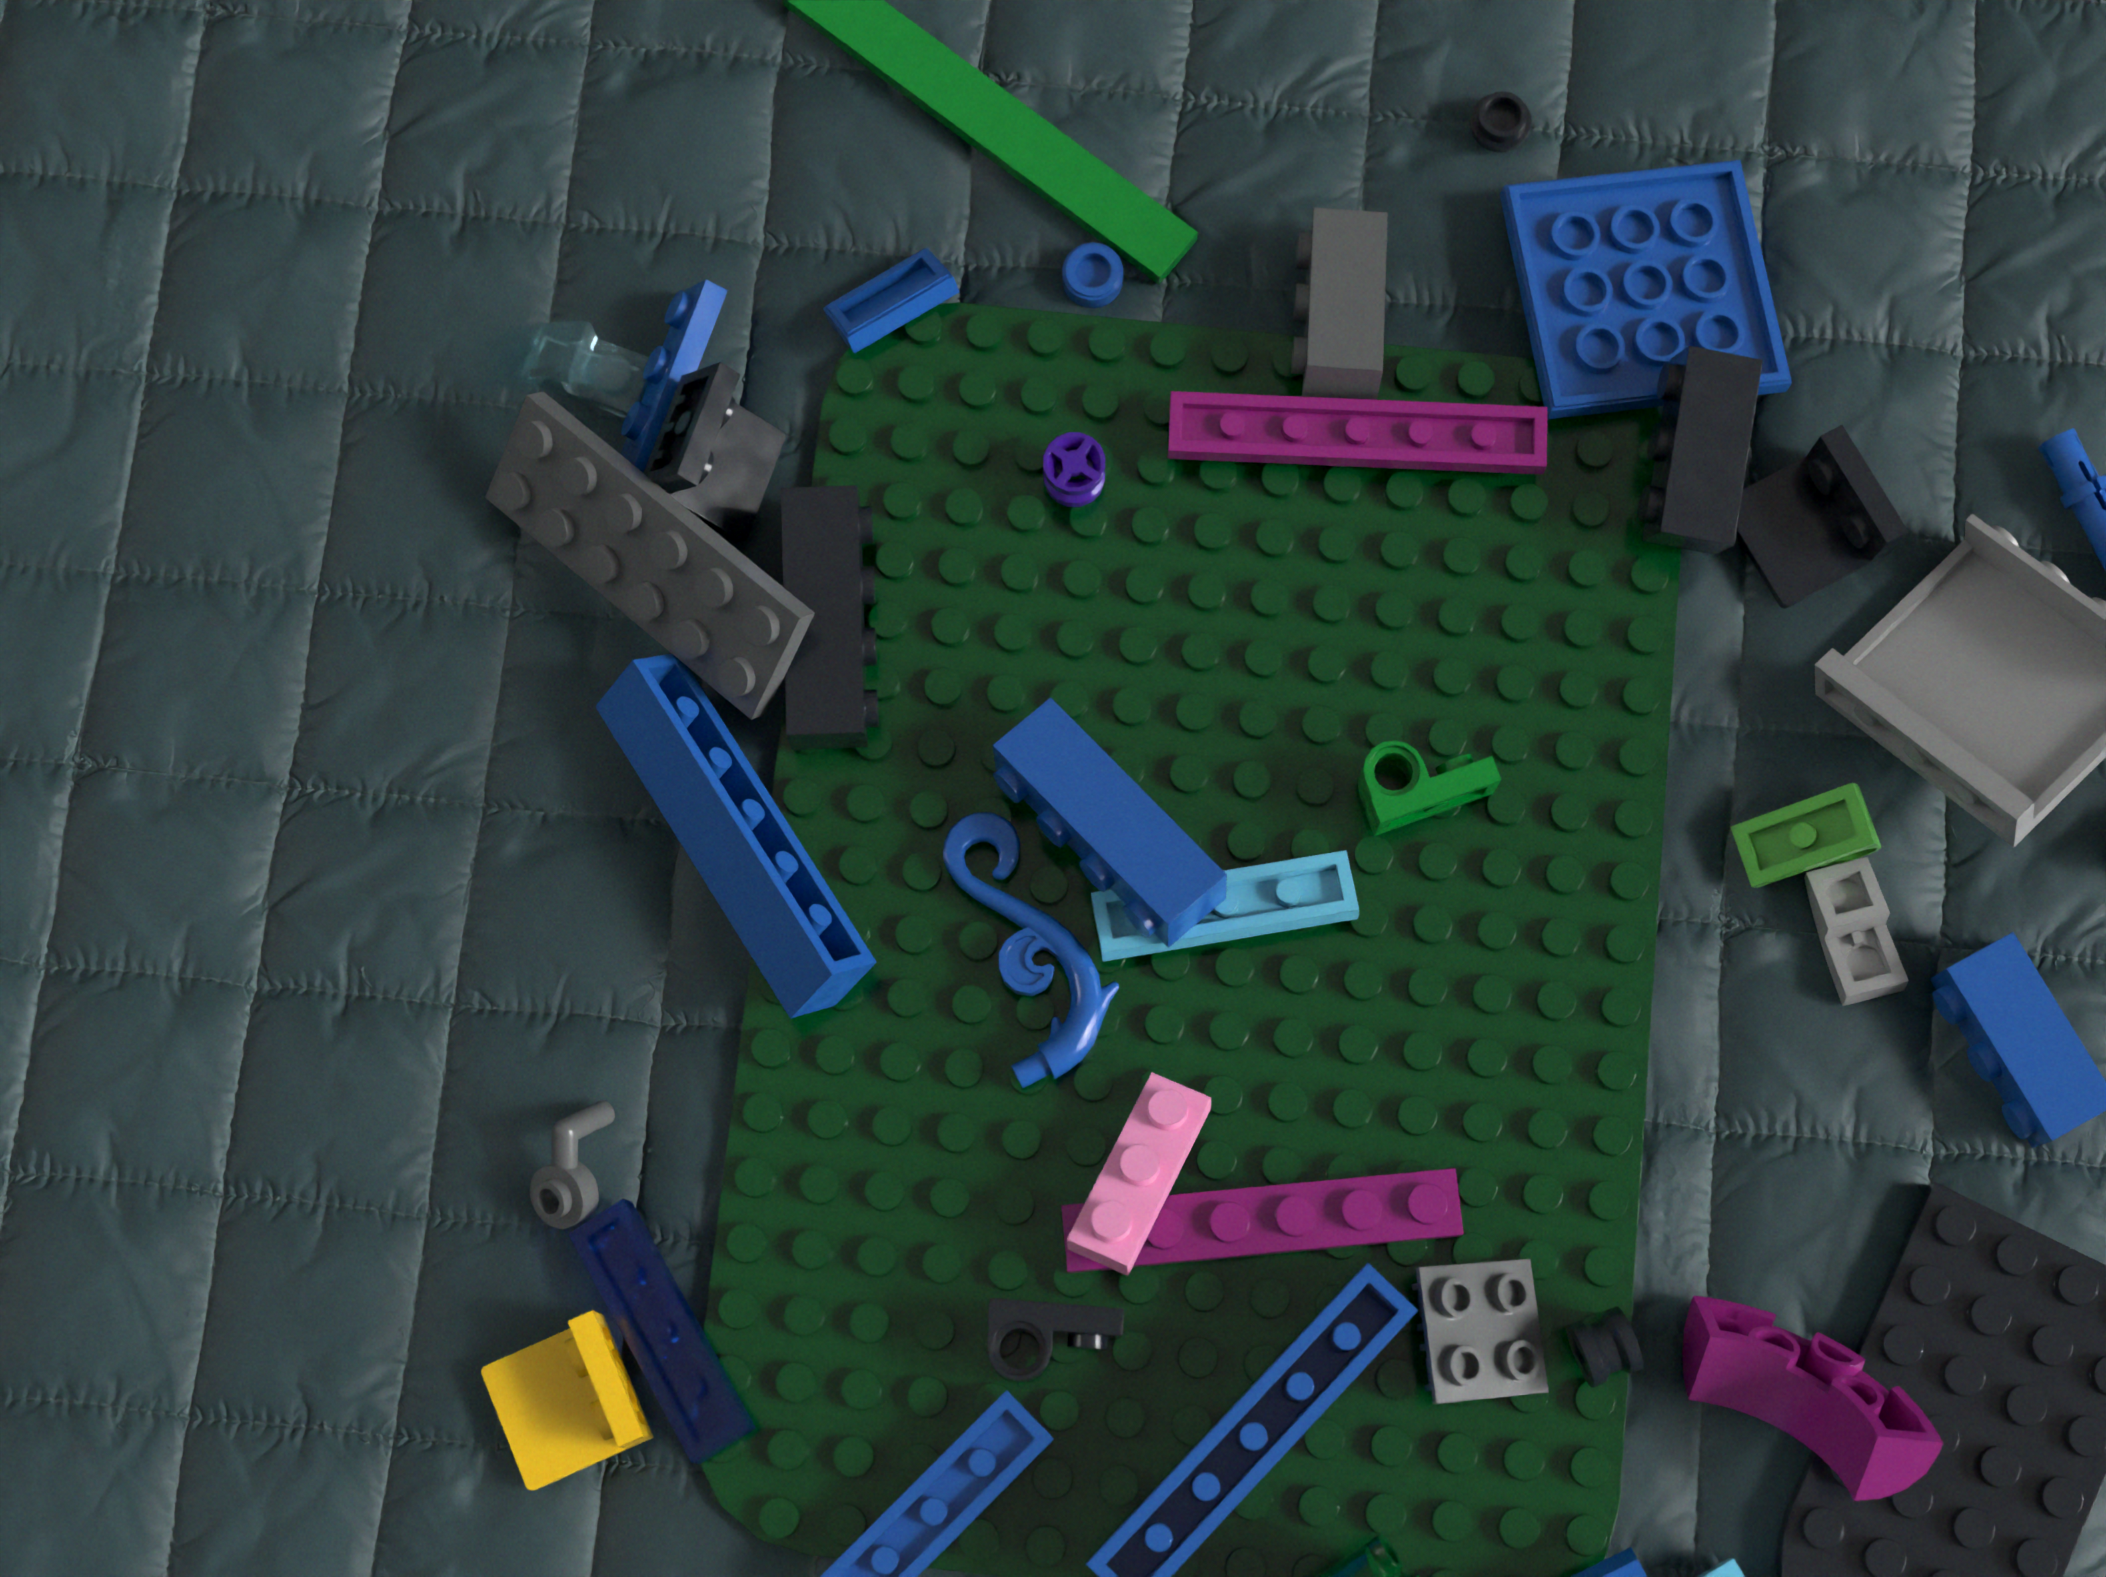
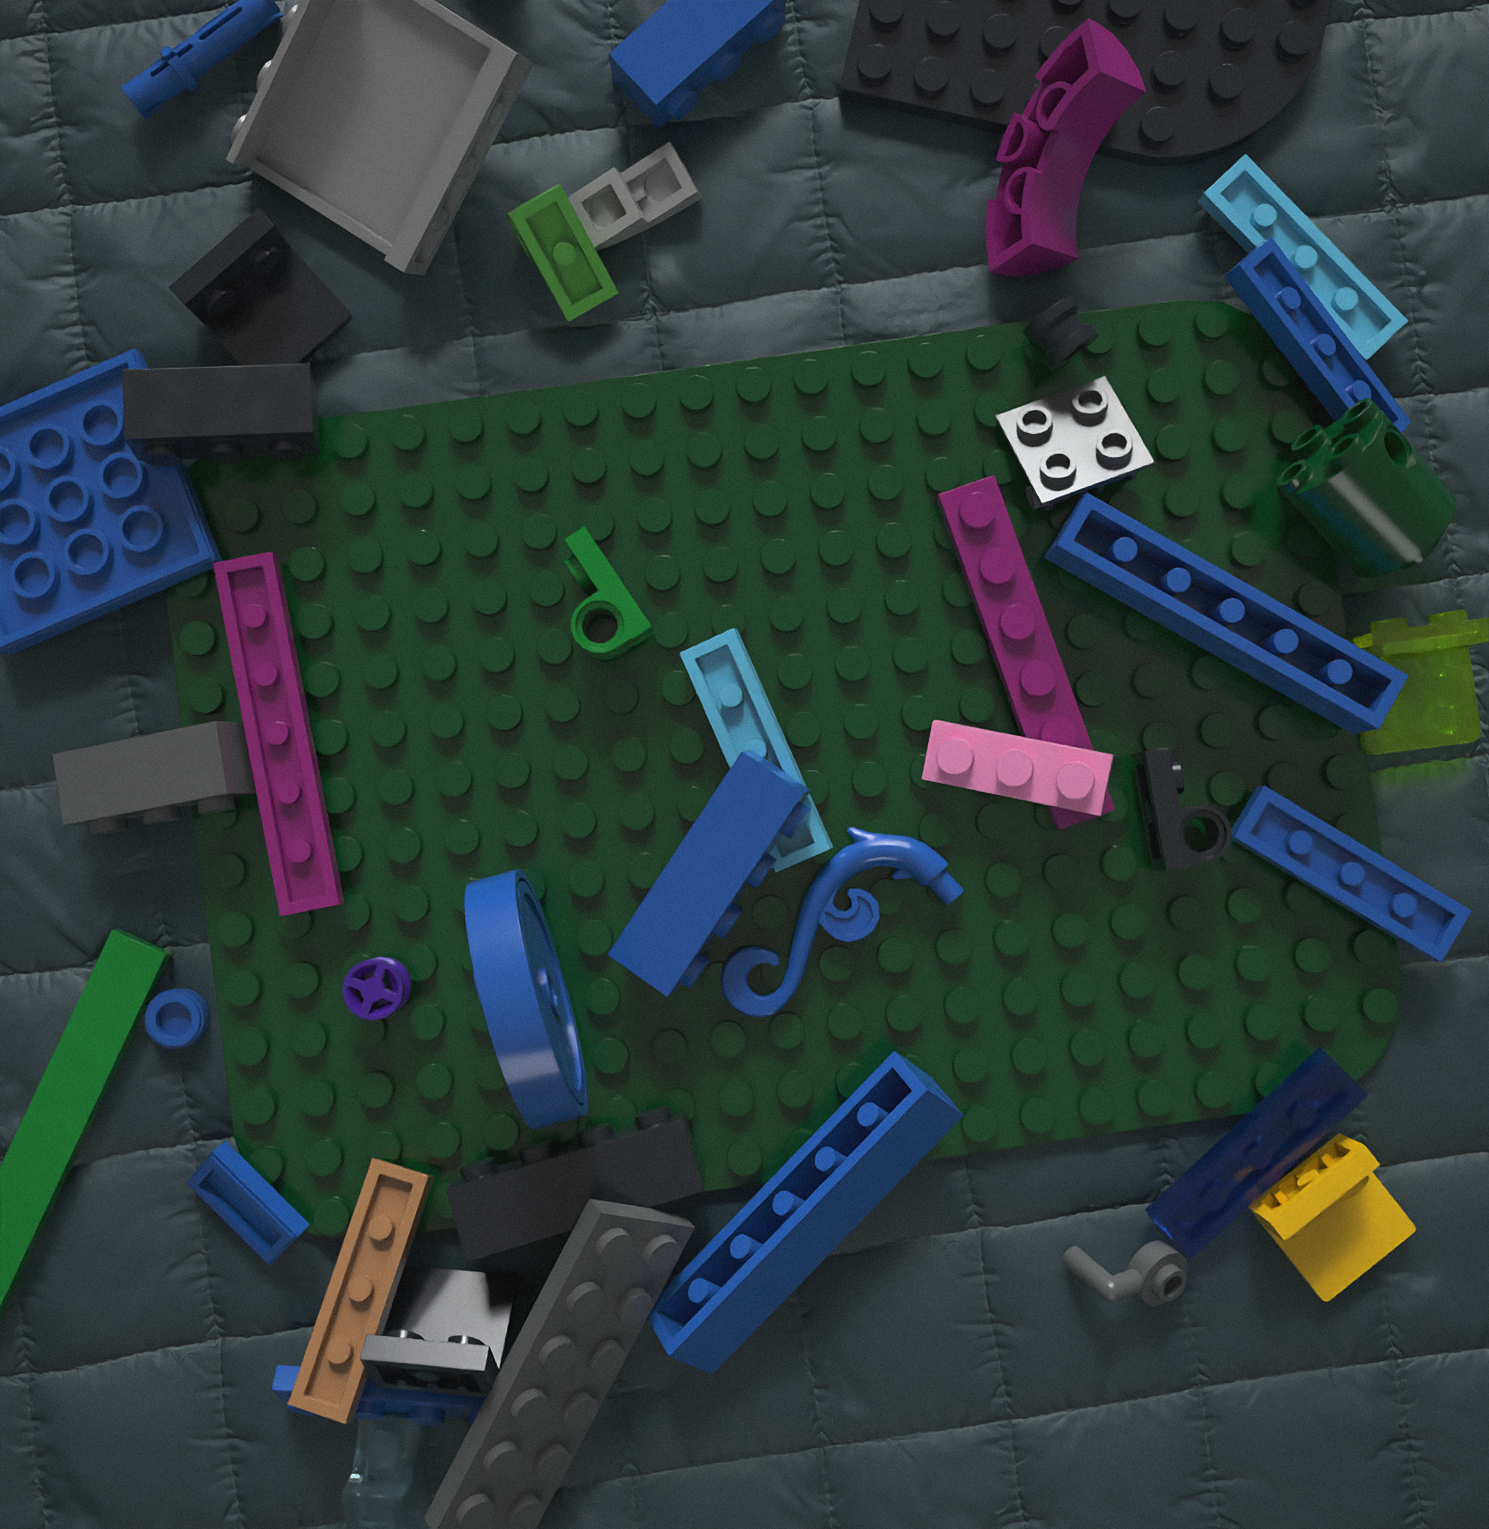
camera: 110 degrees left, 10 degrees up
none -> medium nougat plate [288,1158,434,1424]
none -> blue brick [464,869,589,1130]

